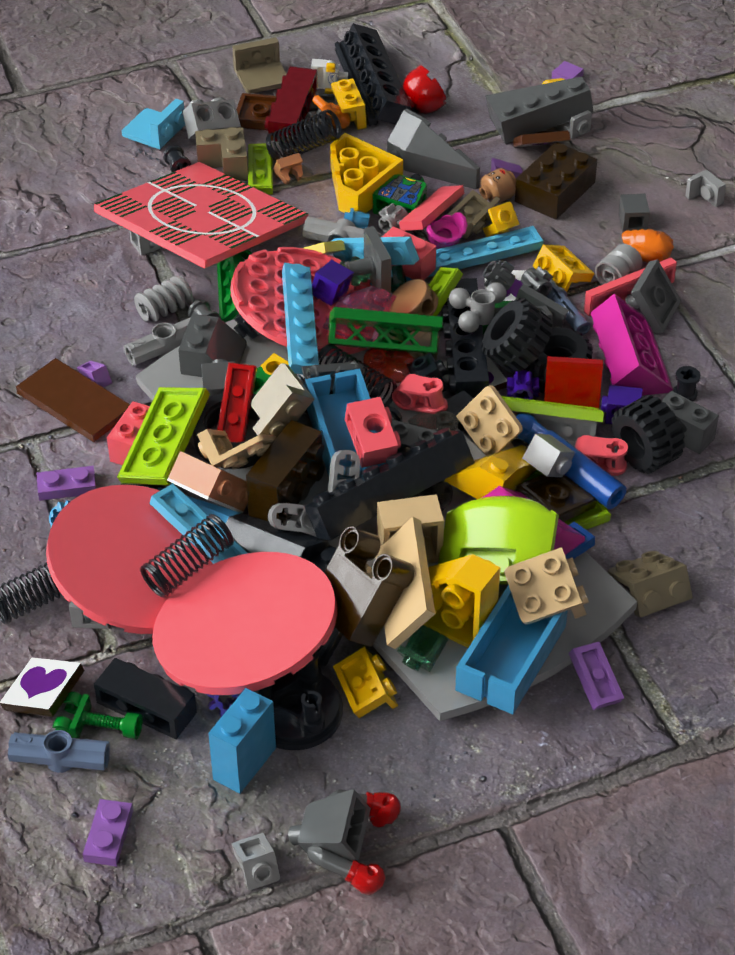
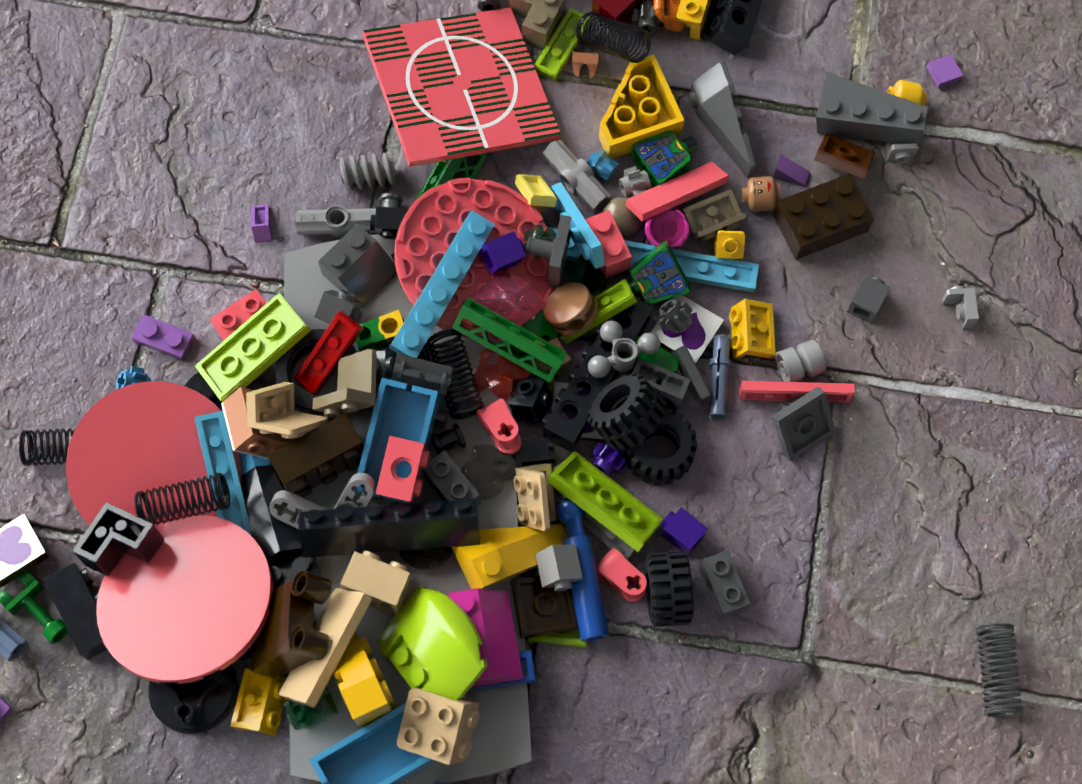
camera: 30 degrees right, 25 degrees up
reddish brown tile [16,358,130,442] -> none
dark azure brick [208,688,276,794] -> none
red cylinder [403,65,447,114] -> none
dark grey gear [521,266,553,296] -> none
red tile [544,356,603,408] -> none
dark pink slope [591,294,673,396] -> none
dark tan bracket [608,551,693,618] -> none
orange hair [622,229,674,263] -> none
black bush [673,366,701,401] -> none
none -> black brick [72,502,164,577]
none -> black brick [370,206,409,239]
none -> torso [628,240,691,304]

